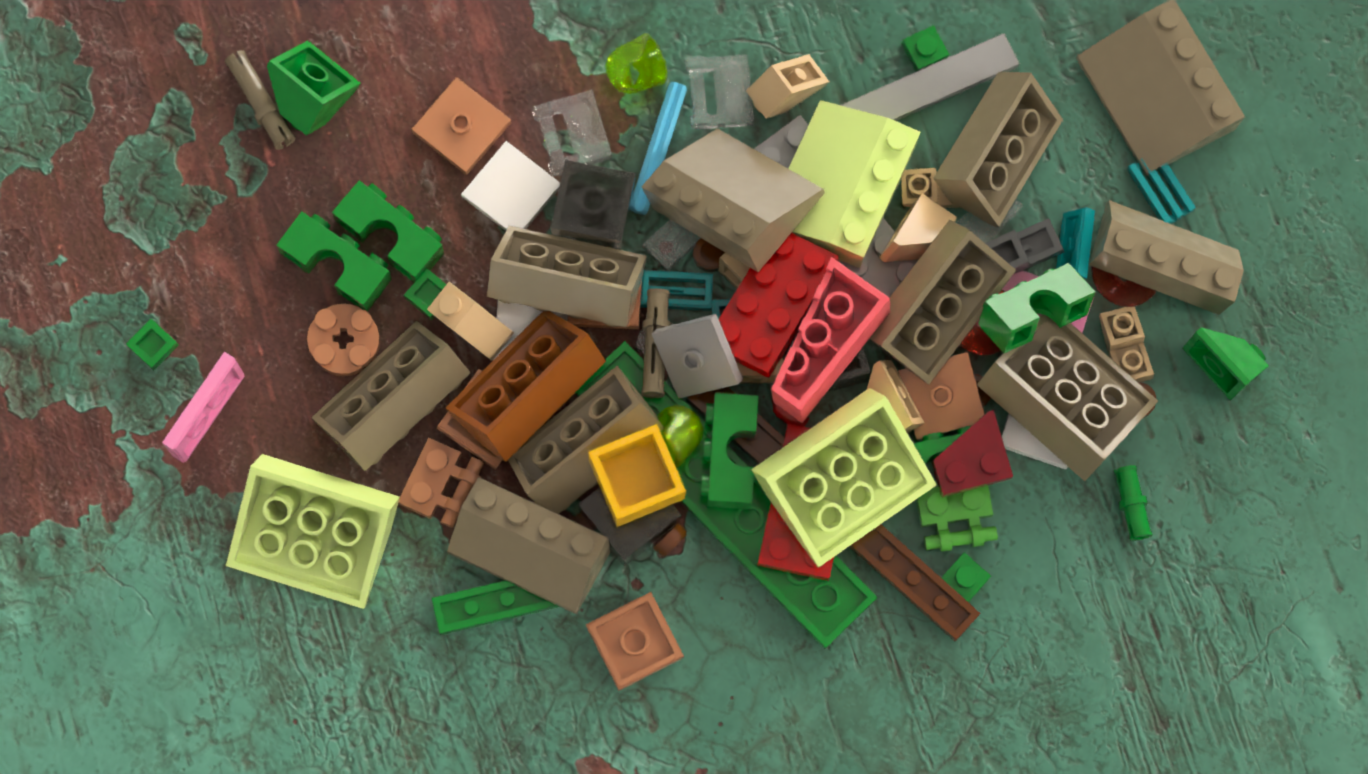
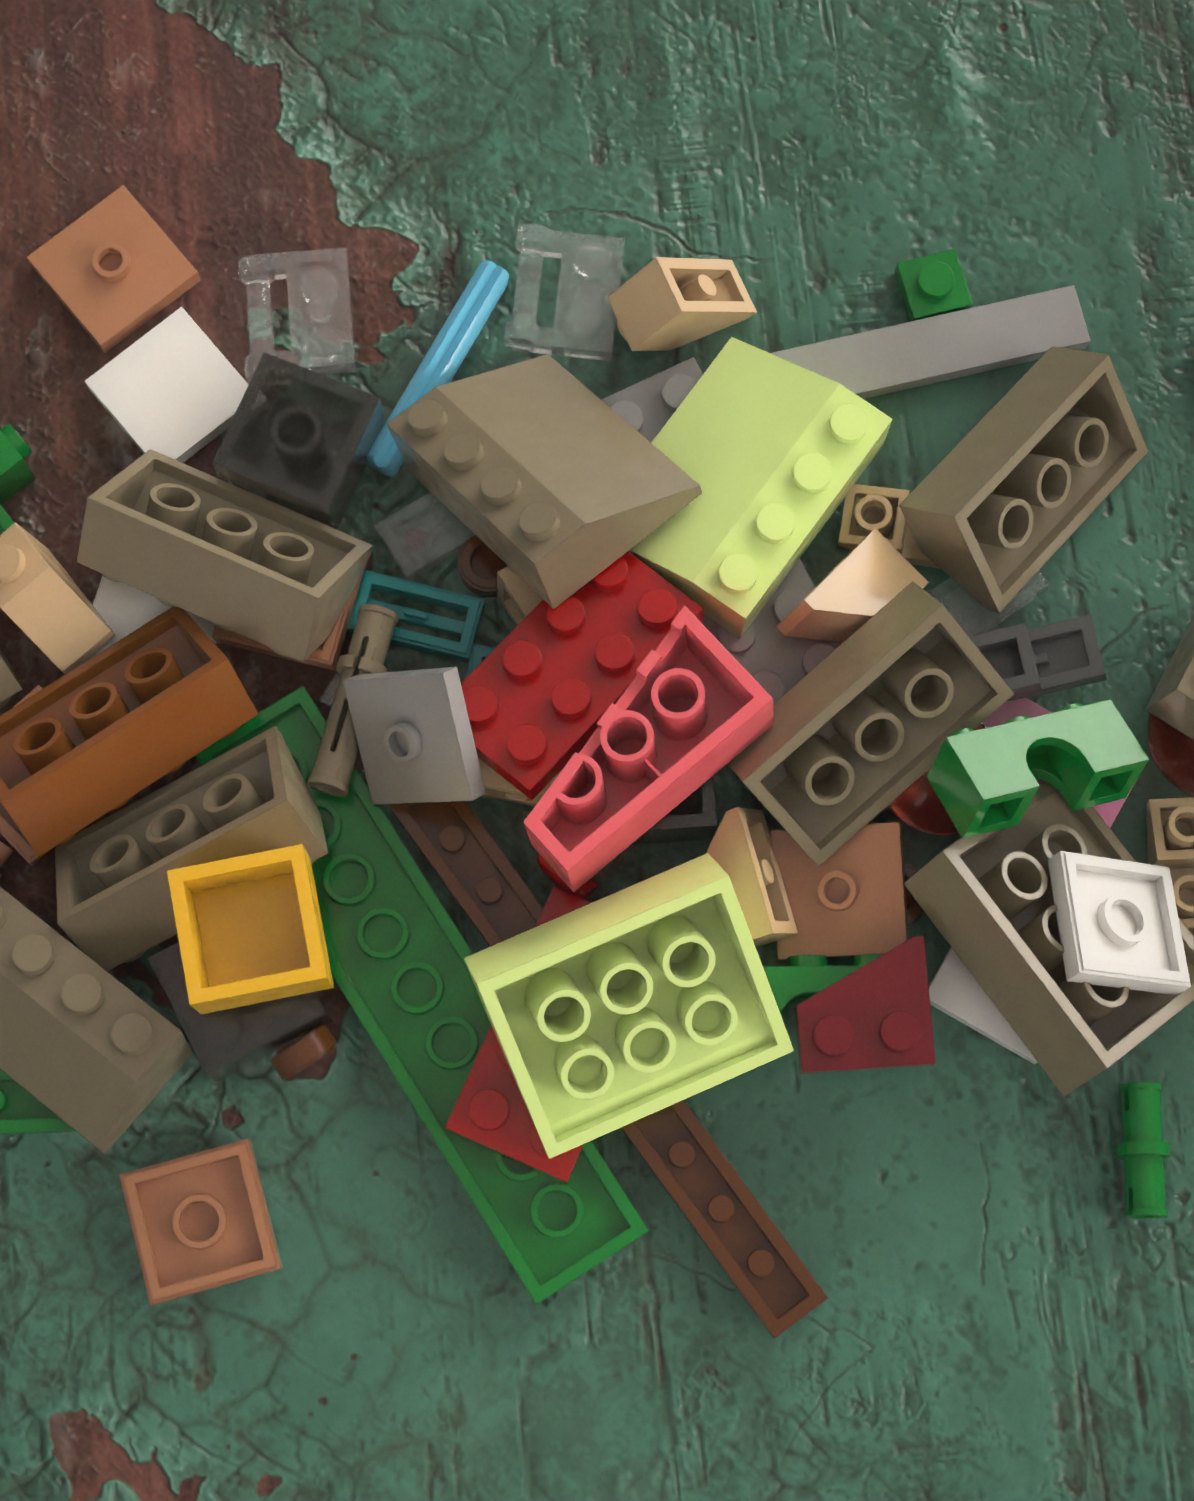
camera: 15 degrees right, 0 degrees up
clear neon green hair [605,33,668,94] -> none
clear neon green hair [657,404,704,469] -> none
green arch [701,393,758,509] -> none
bright green plate [916,485,998,552] -> none
green plate [941,552,991,602] -> none
teal tile [1056,207,1095,279] -> none
none -> white tile [1048,851,1191,995]

